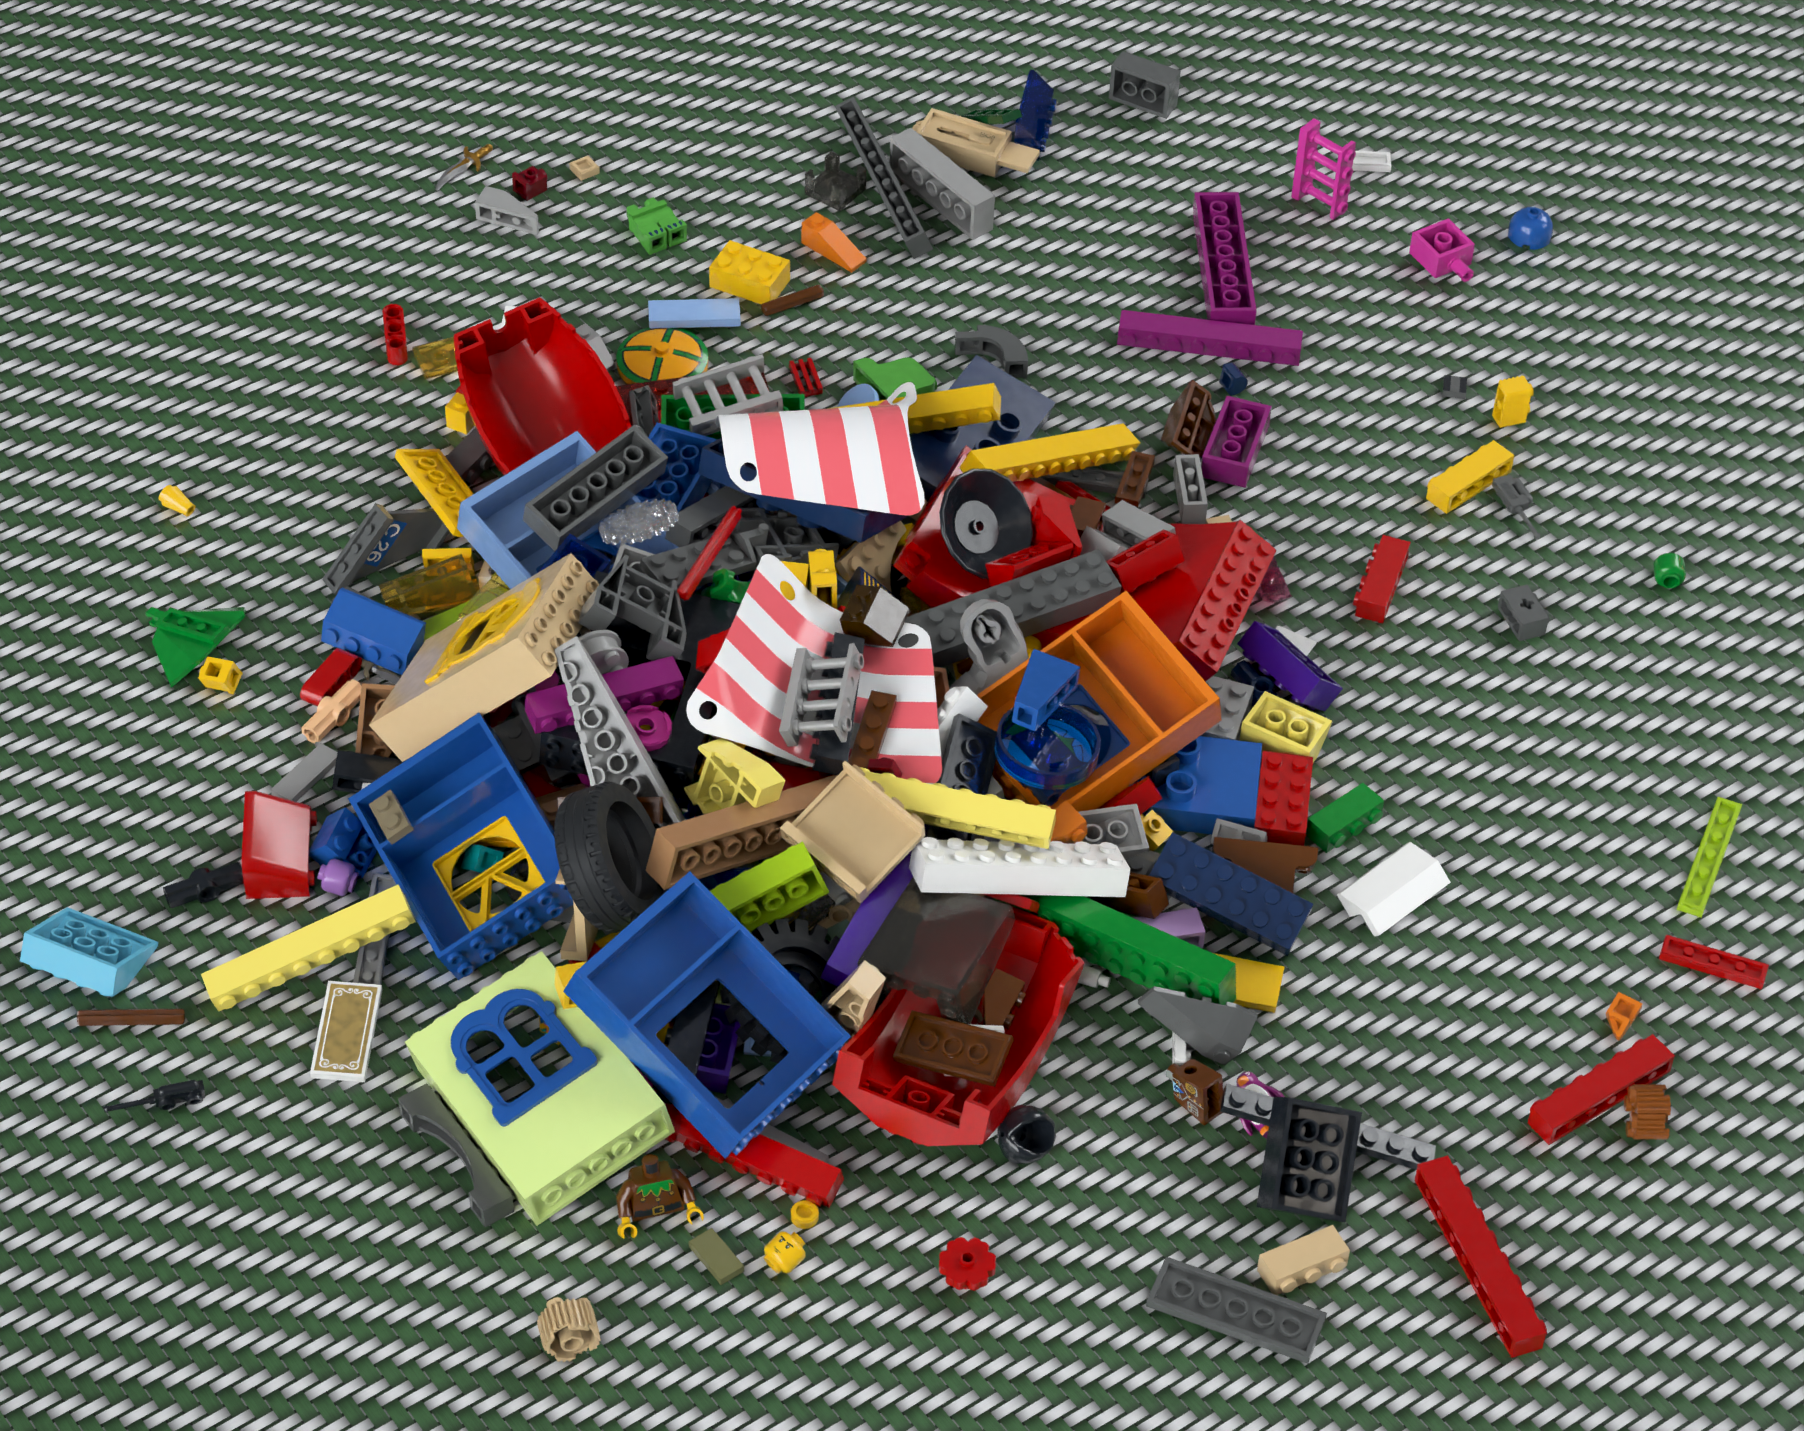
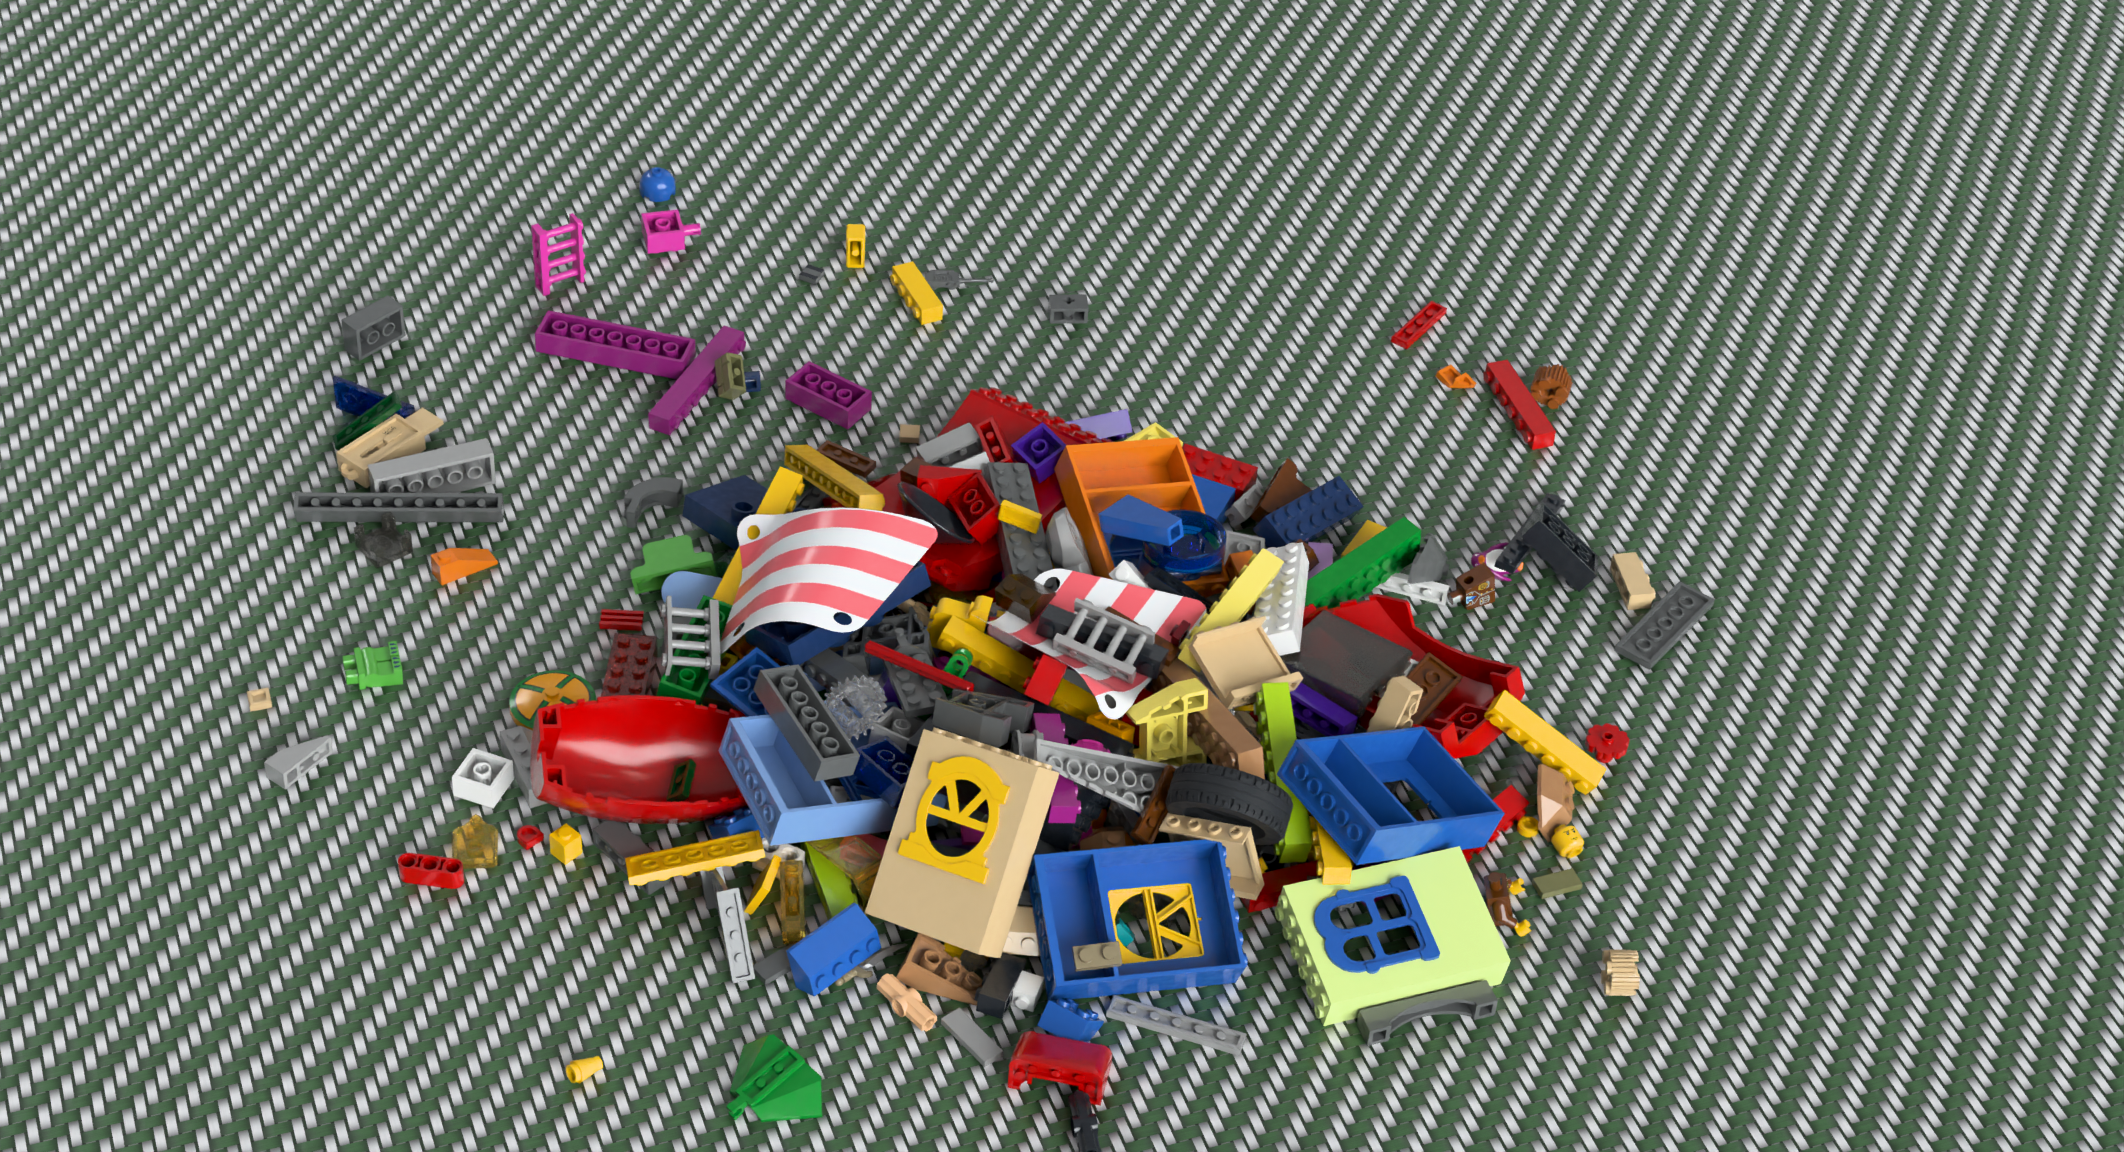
camera: 75 degrees left, 5 degrees down
yellow brick [198,656,243,695] -> none
light yellow brick [201,884,416,1011] -> none
red beam [300,648,362,707] -> none
pearl gold tile [310,981,382,1082] -> none
medium lavender head [317,858,359,896] -> none
piece [435,144,493,191] -> none
dark red brick [512,166,548,201] -> none
light blue tile [648,298,741,329] -> none
yellow brick [709,240,790,305] -> none
reddish brown axle [761,284,824,316] -> none
reddish brown wedge [1161,379,1217,459] -> none
light grey brick [1173,454,1208,524] -> none
green brick [1306,783,1384,853] -> none
white slope [1337,842,1451,936] -> none
white tile [1352,151,1391,172] -> none
red brick [1353,535,1411,623] -> none
red brick [1414,1155,1547,1358] -> none
green head [1653,553,1686,589] -> none
lime tile [1676,797,1742,918] -> none
none -> olive brick [715,353,746,400]
none -> yellow tile [997,500,1042,534]
none -> dark purple brick [1011,422,1066,483]
none -> yellow brick [1484,690,1606,795]
none -> medium nougat wedge [1537,764,1575,842]

